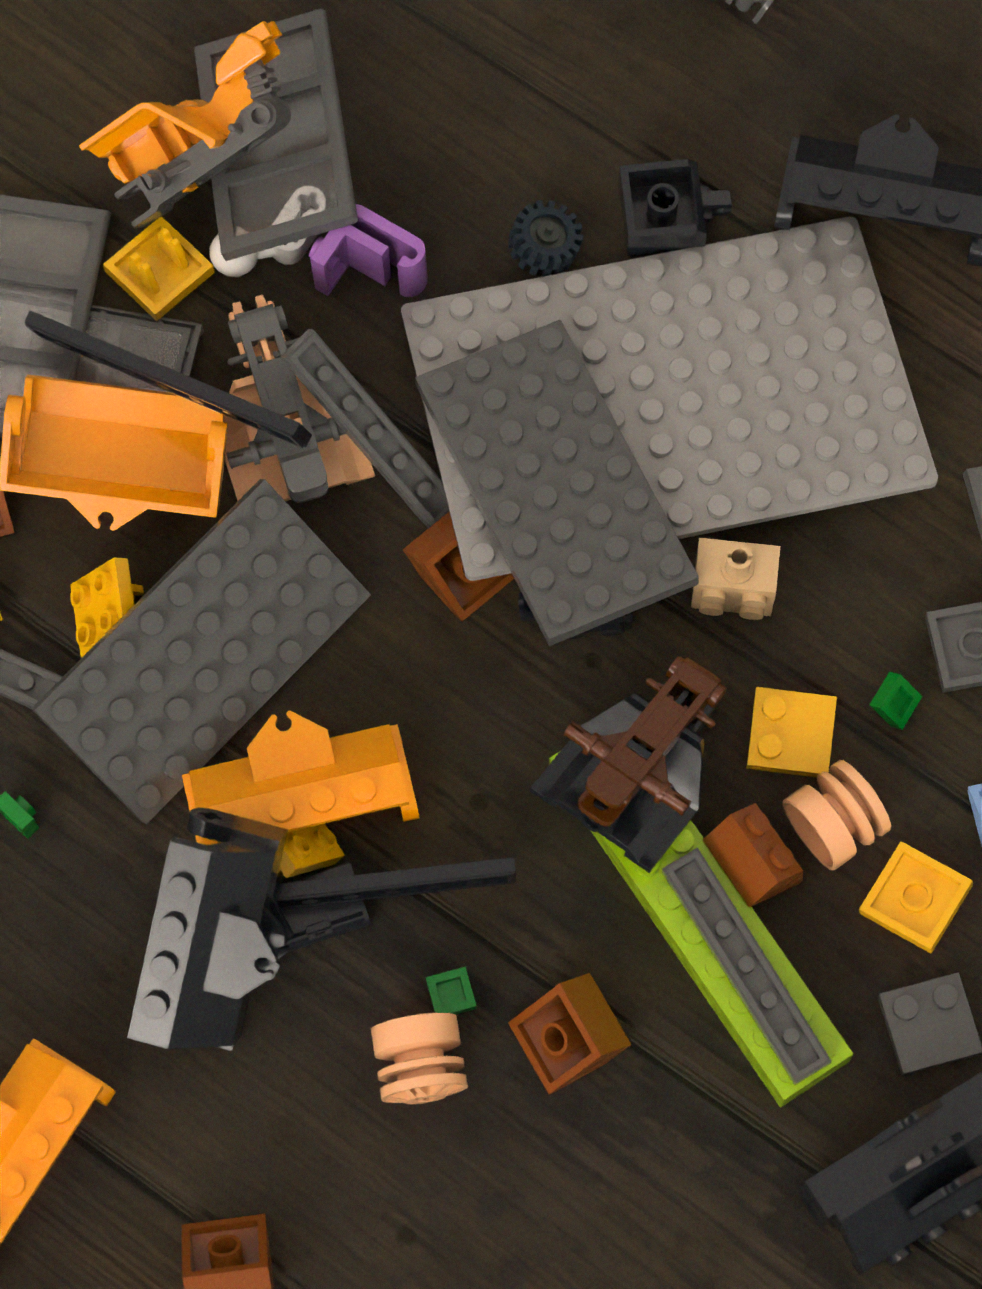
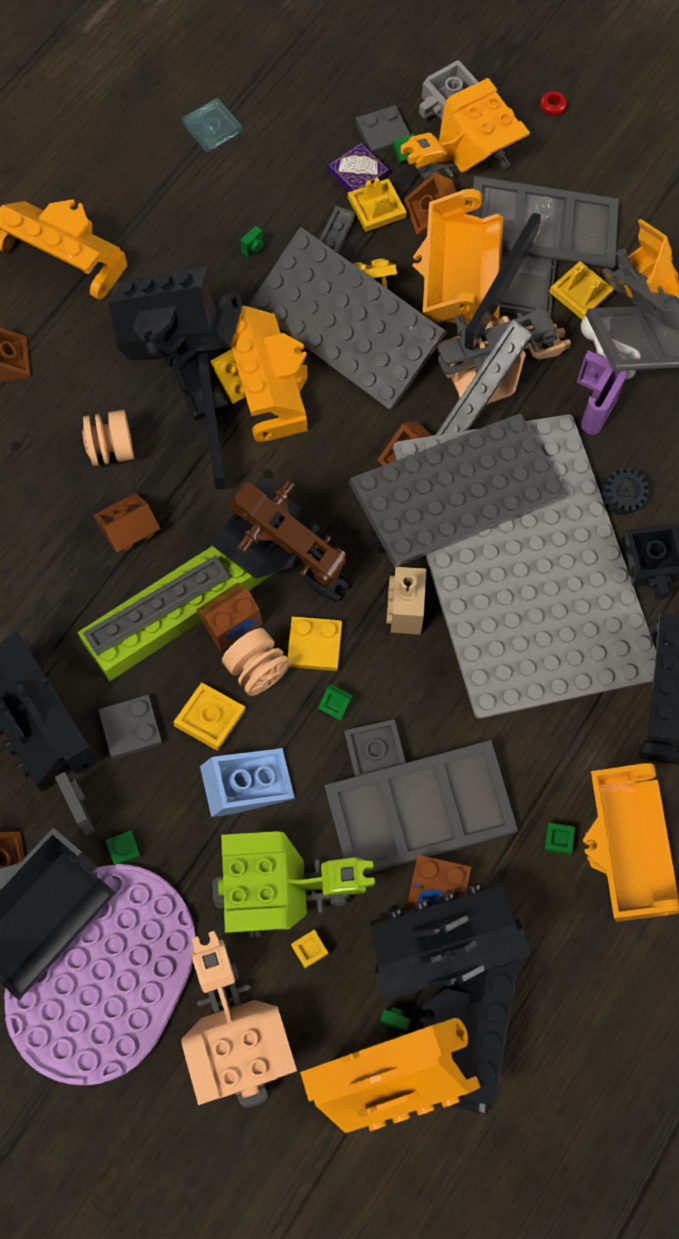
camera: 85 degrees right, 5 degrees down
green plate [426,967,477,1015] -> none

